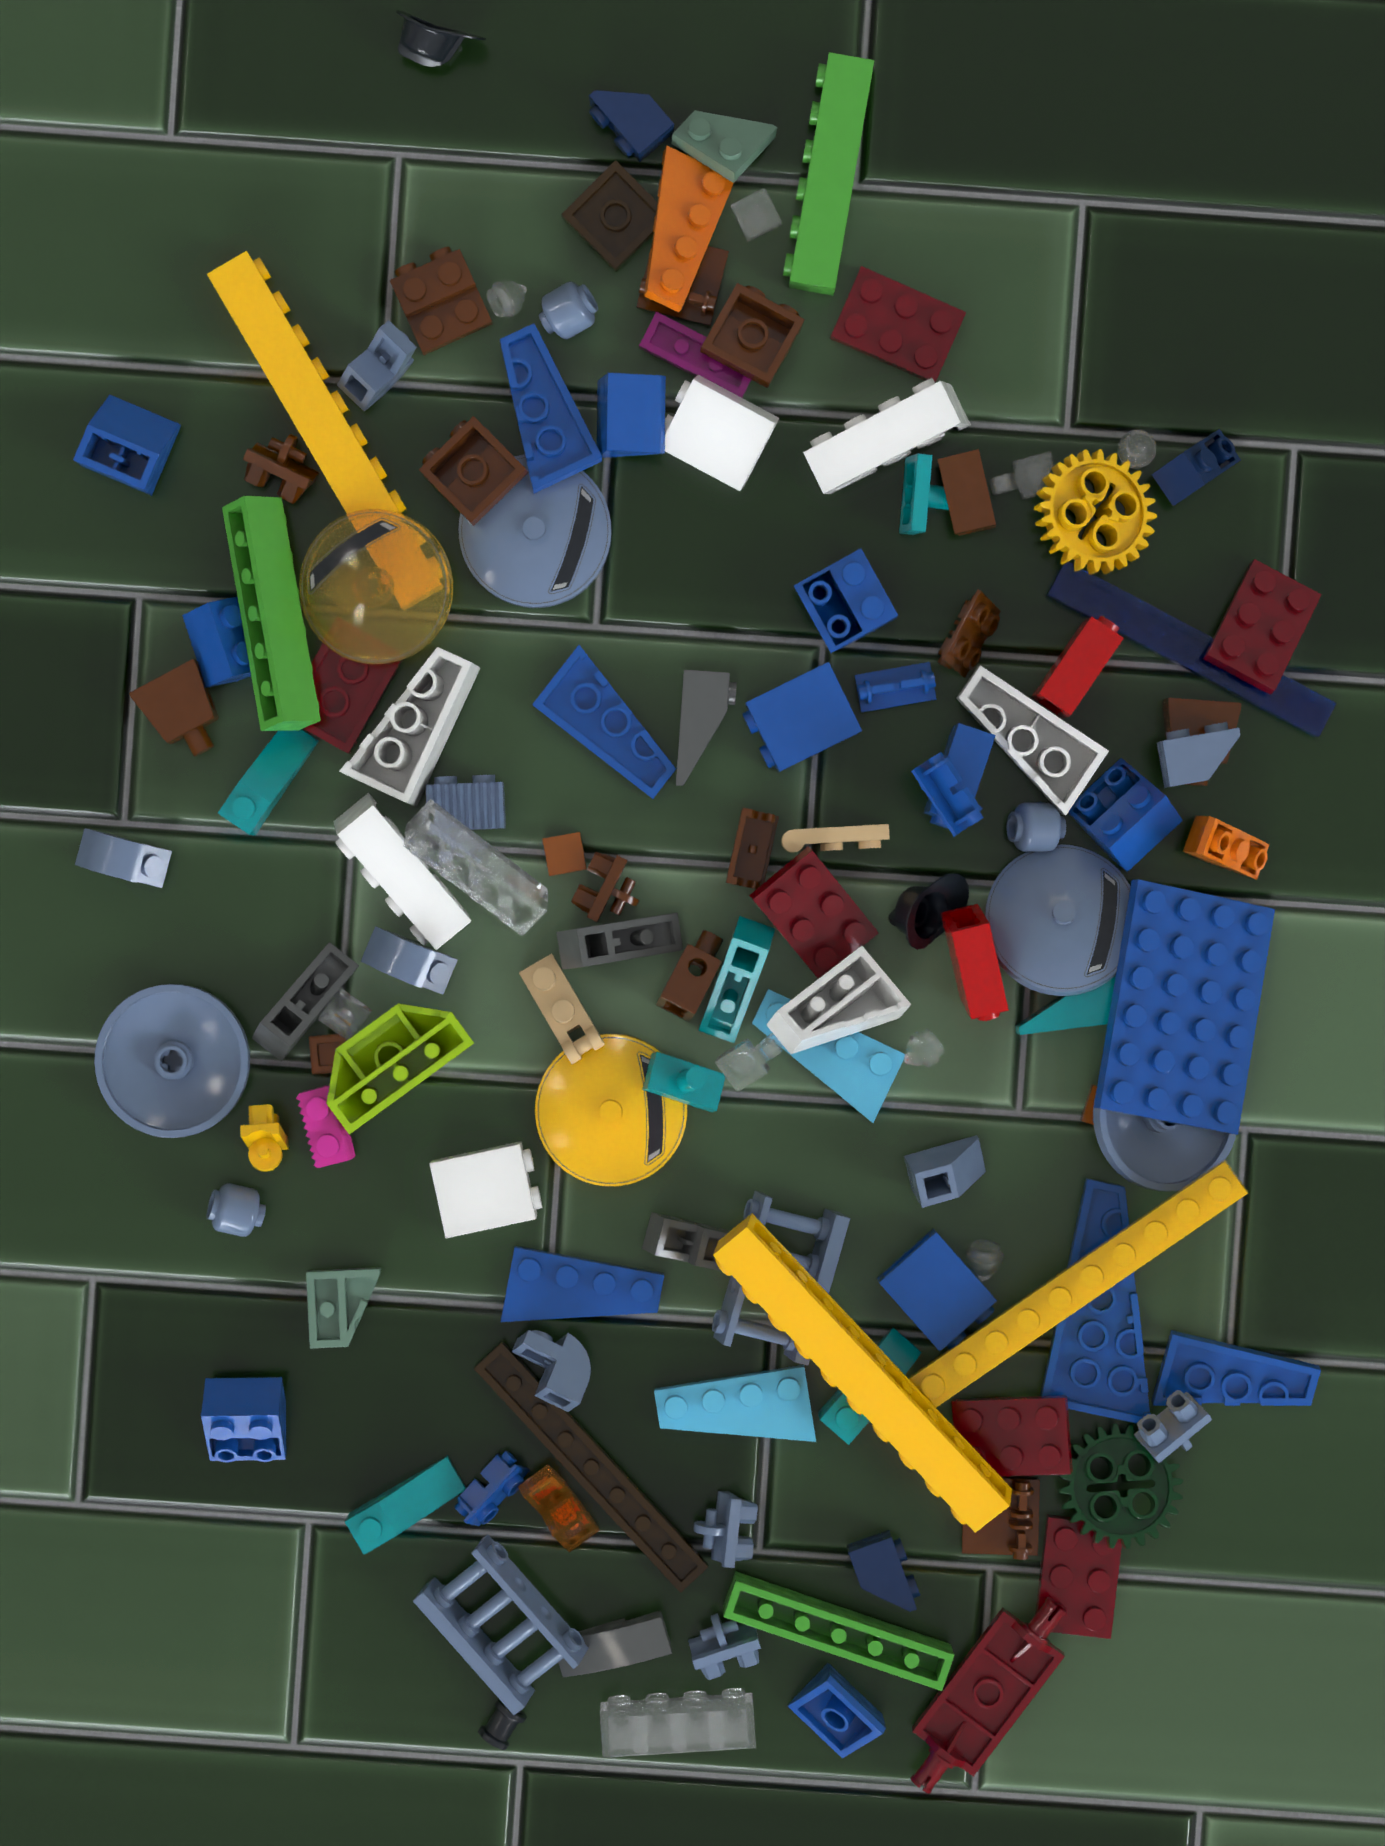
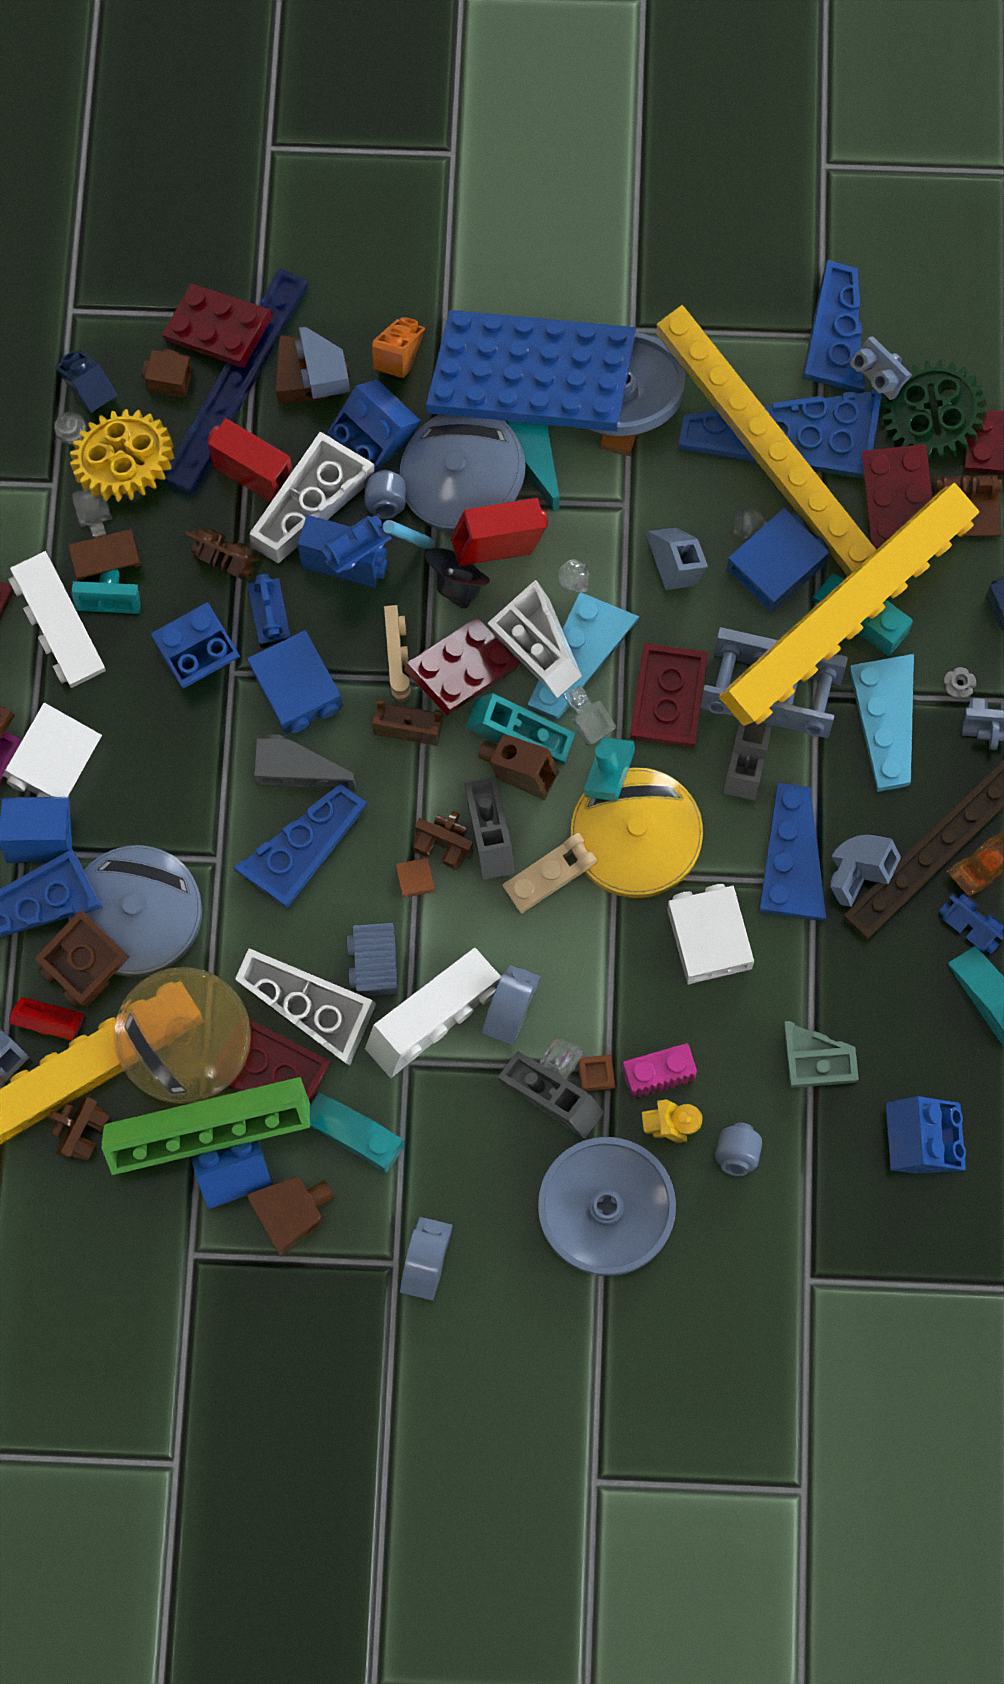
camera: 90 degrees left, 15 degrees down
blue slope [73,395,181,496] -> none
lime wedge [326,1003,474,1135] -> none
clear brick [403,799,548,936] -> none
none -> red plate [9,997,85,1041]
none -> reddish brown brick [142,349,193,398]
none -> medium azure bar [383,520,435,550]
none -> dark red plate [630,643,708,748]
none -> light grey plate [944,667,976,699]

